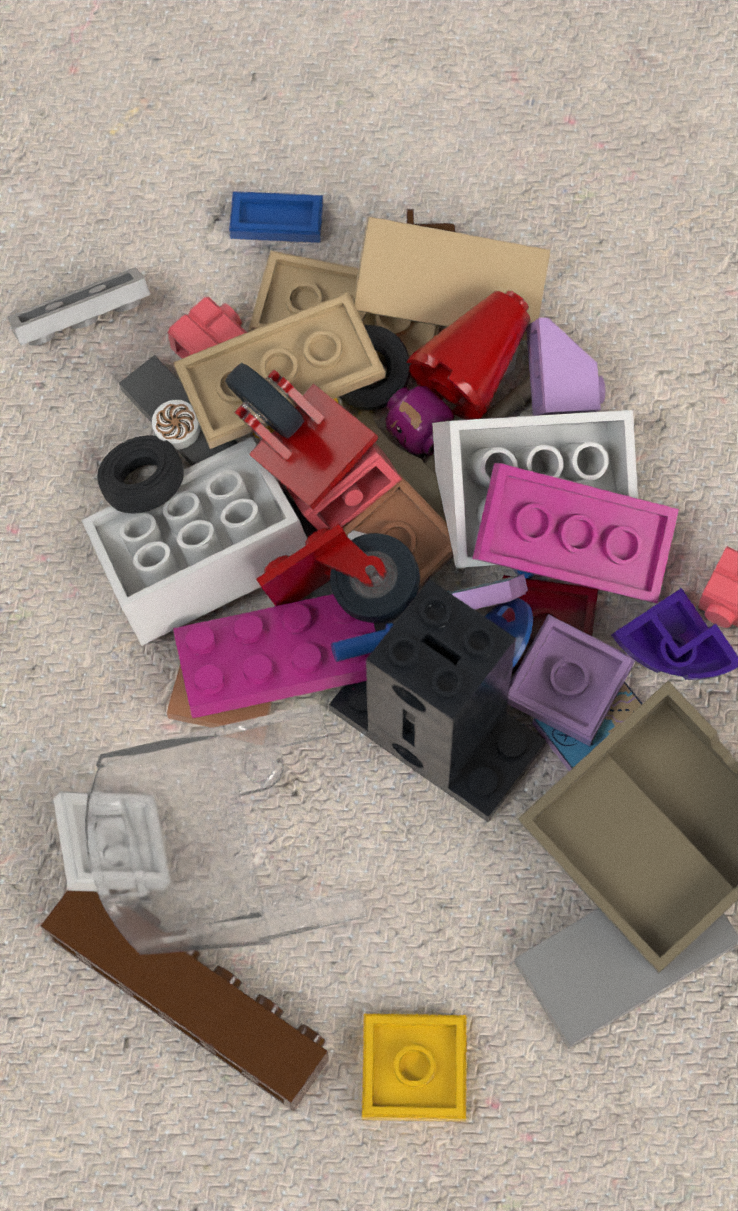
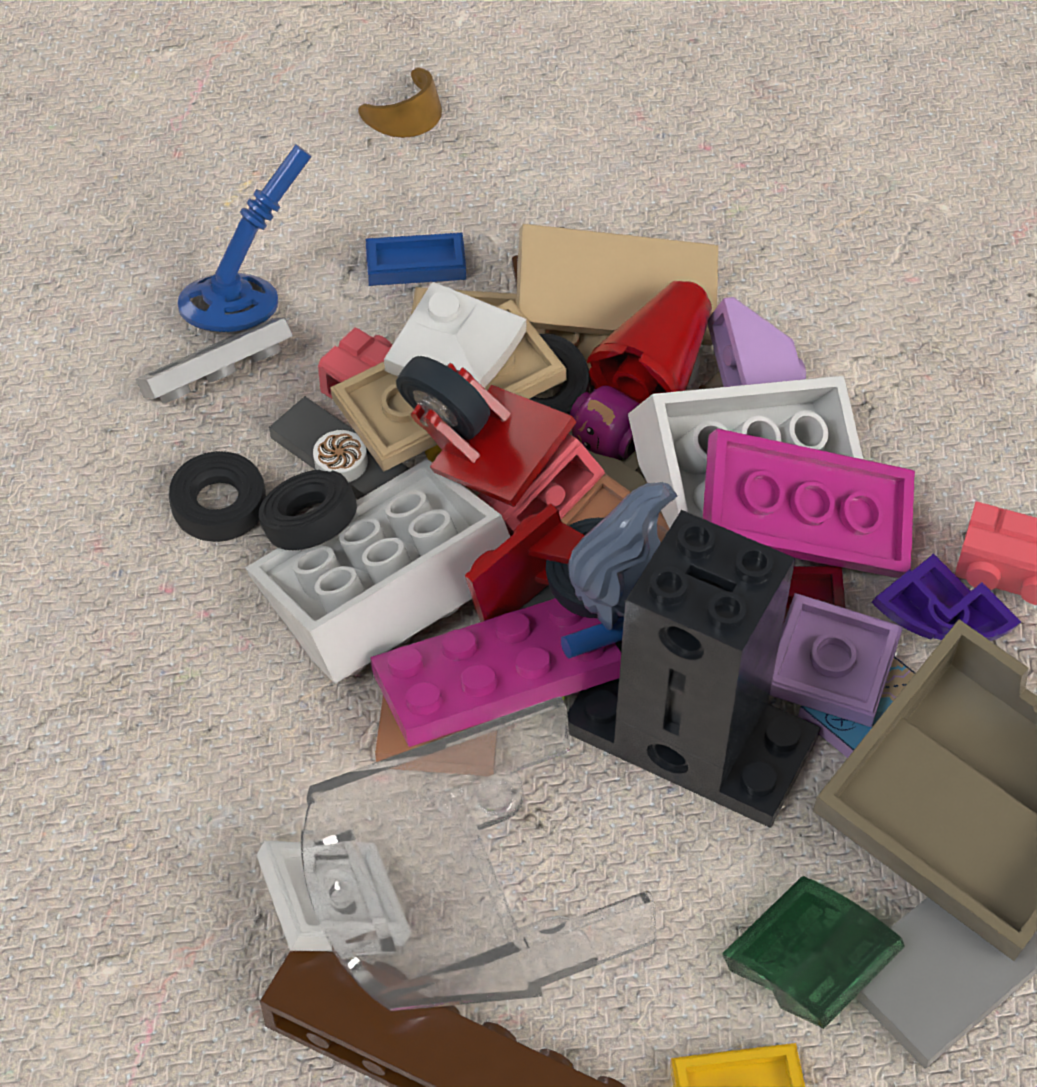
camera: 10 degrees left, 15 degrees down
none -> black tyre [169,451,266,542]
none -> blue dish [178,144,312,332]
none -> pearl gold helmet [358,67,442,138]
none -> white plate [384,282,526,388]
none -> sand blue hair [568,482,678,630]
none -> clear green slope [722,876,905,1029]

